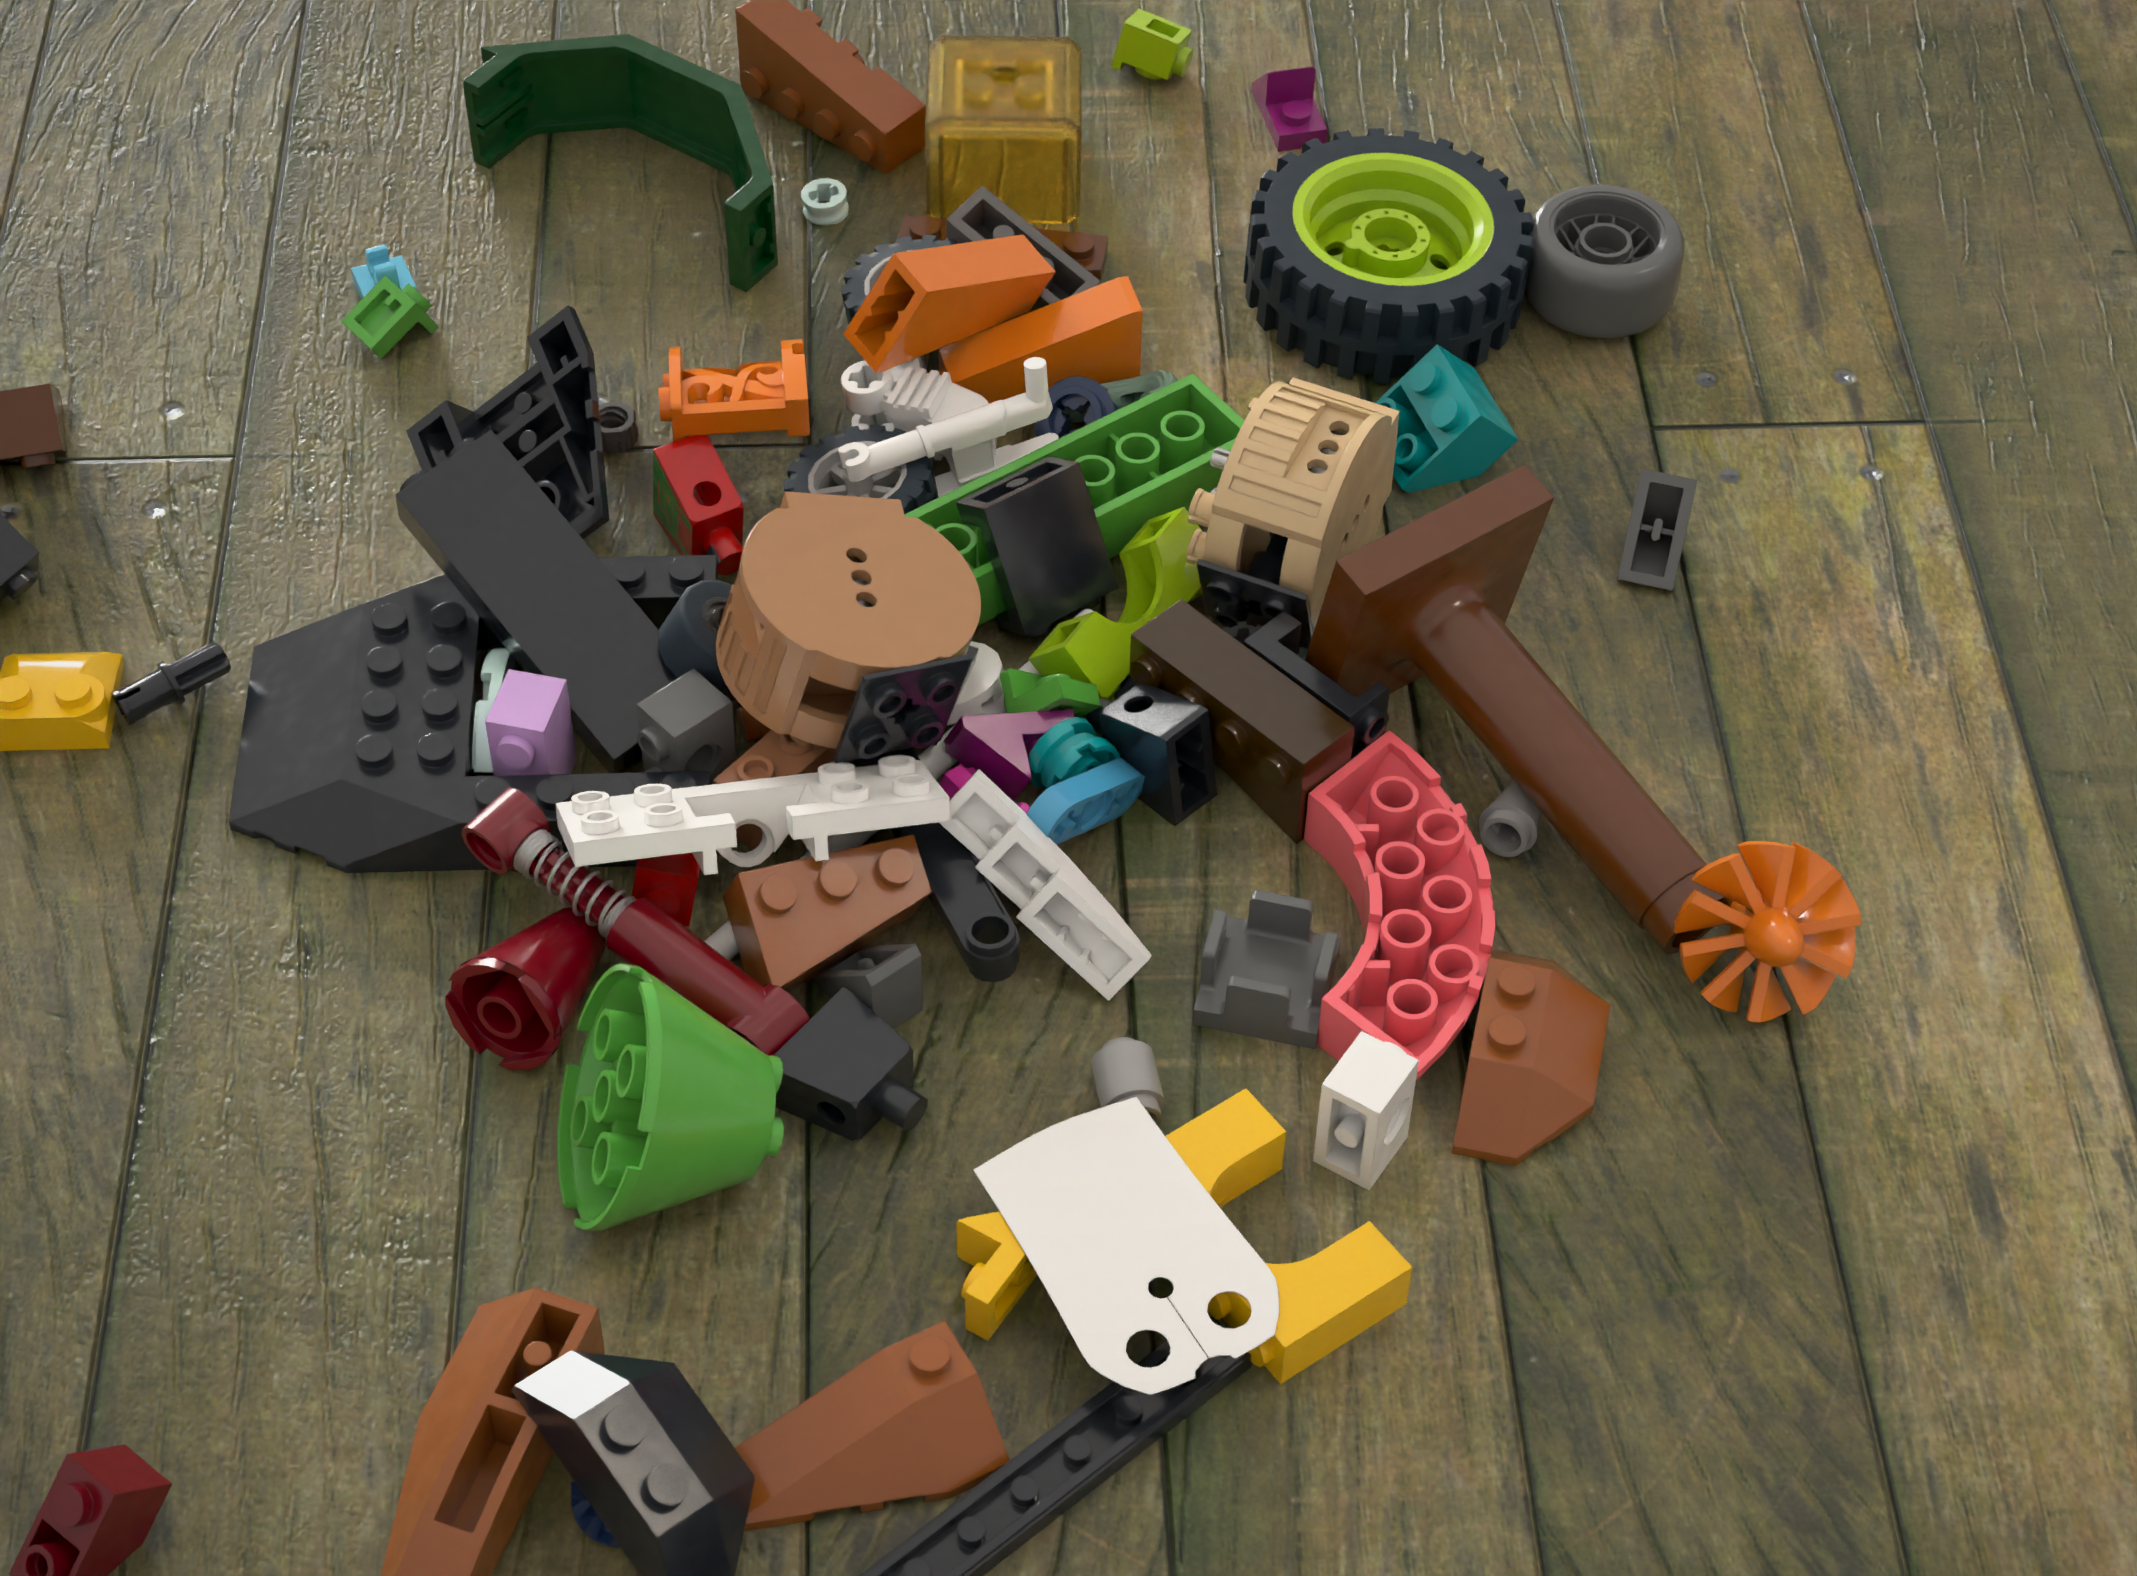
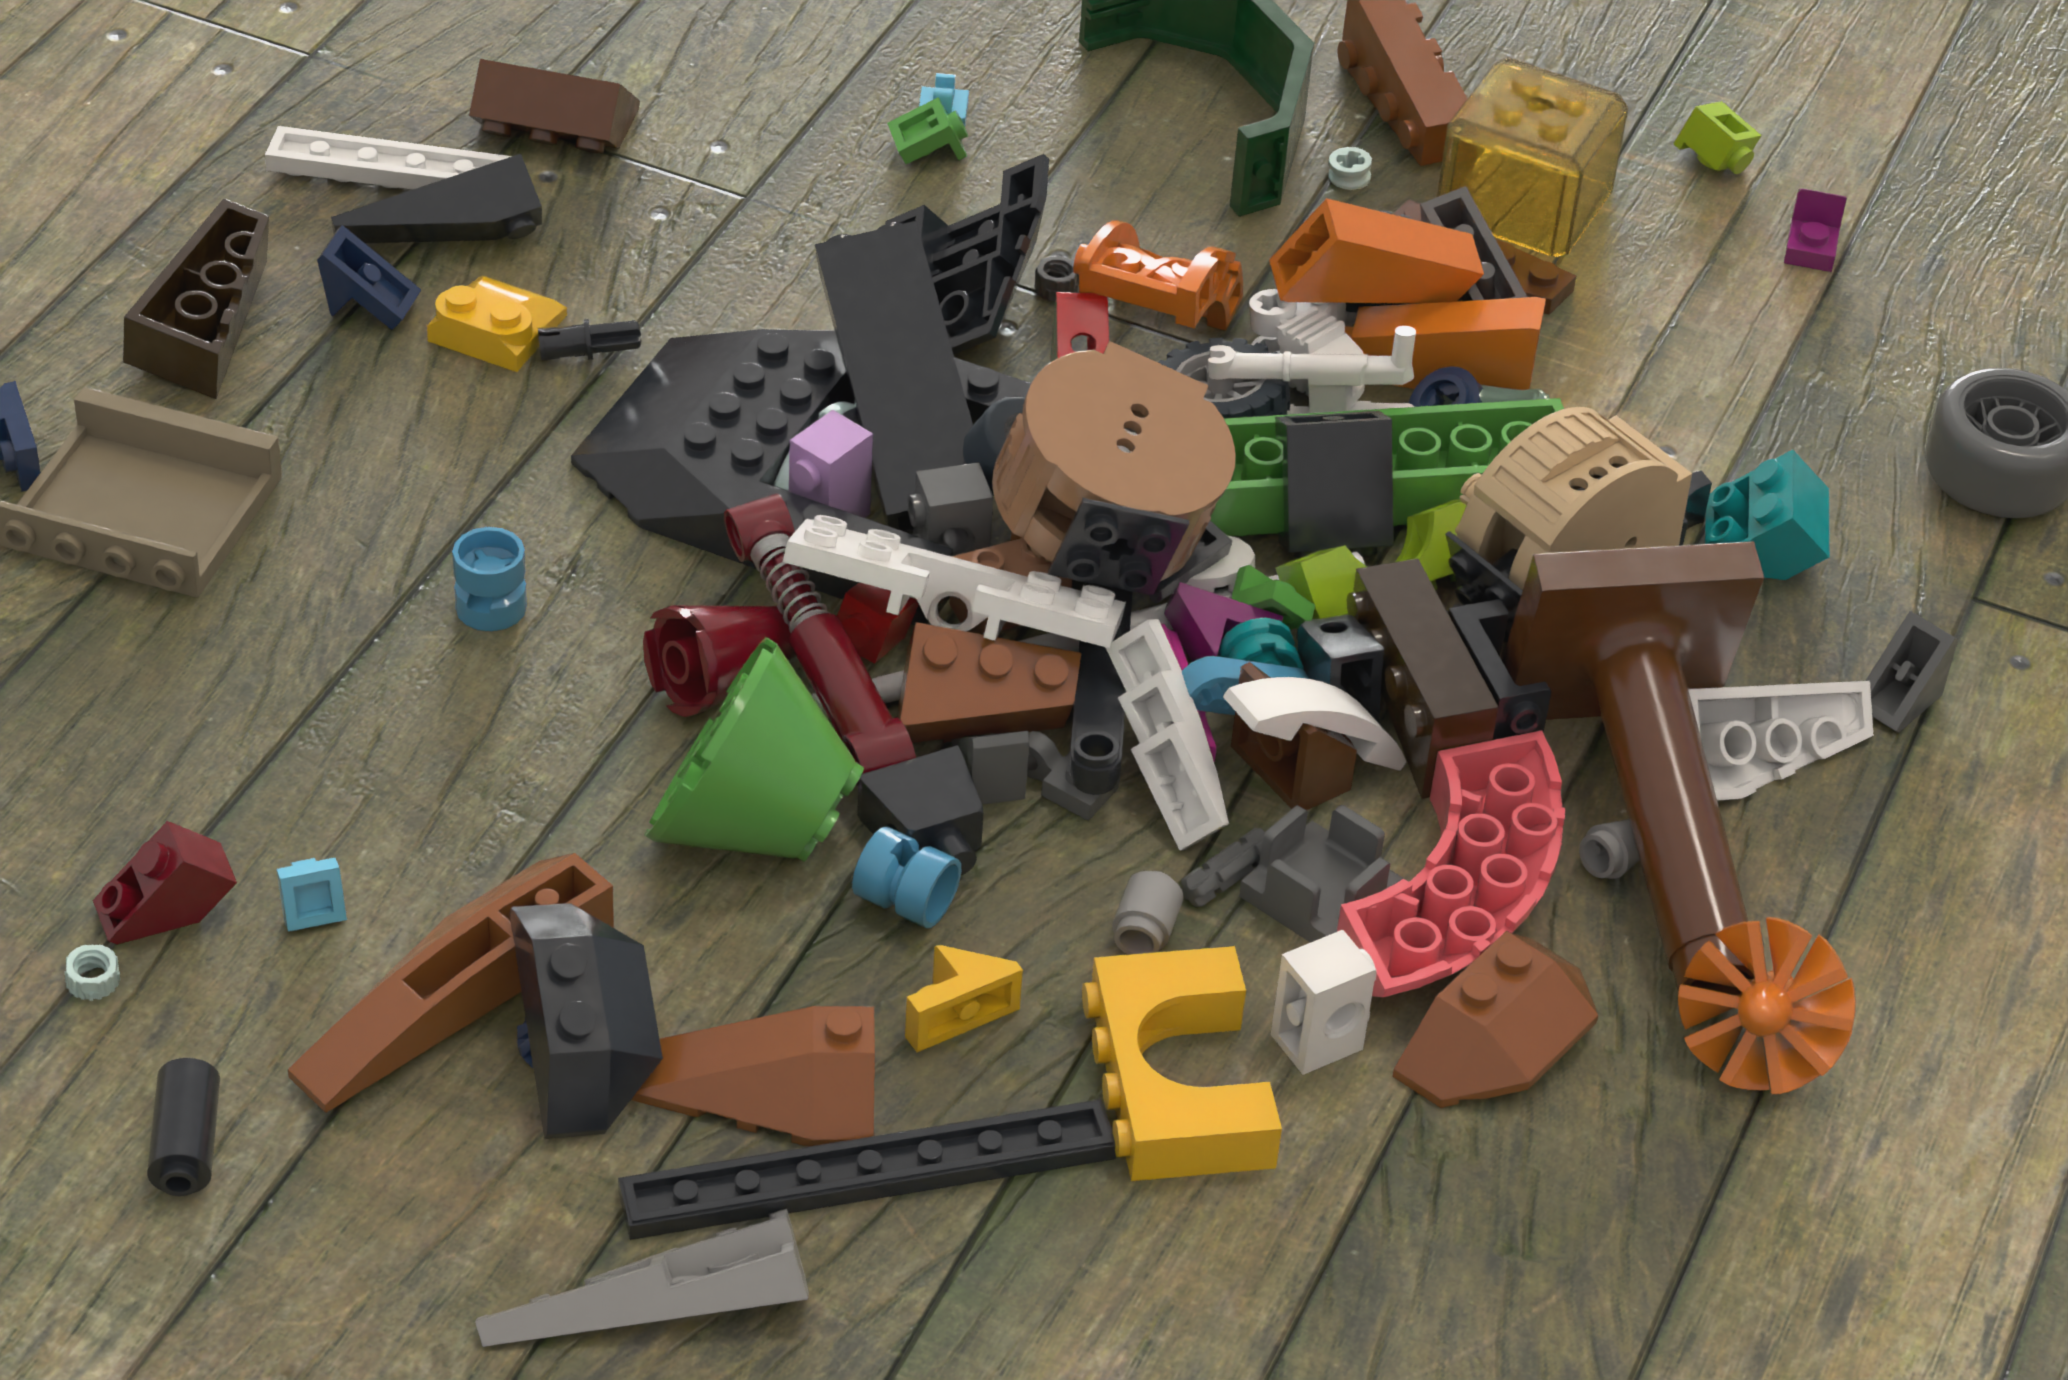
camera: 25 degrees right, 5 degrees down
white piece [973,1097,1279,1395] -> none
black wheel [1243,128,1534,384] -> none
none -> medium azure tile [276,858,347,932]
none -> dark azure wheel [452,527,527,631]
none -> dark azure wheel [852,827,961,929]
none -> dark grey plate [1027,731,1121,821]
none -> dark grey axle [1181,828,1265,907]
none -> white slope [1223,677,1406,771]
none -> reddish brown slope [1231,662,1357,811]
none -> white wedge [1688,681,1874,800]

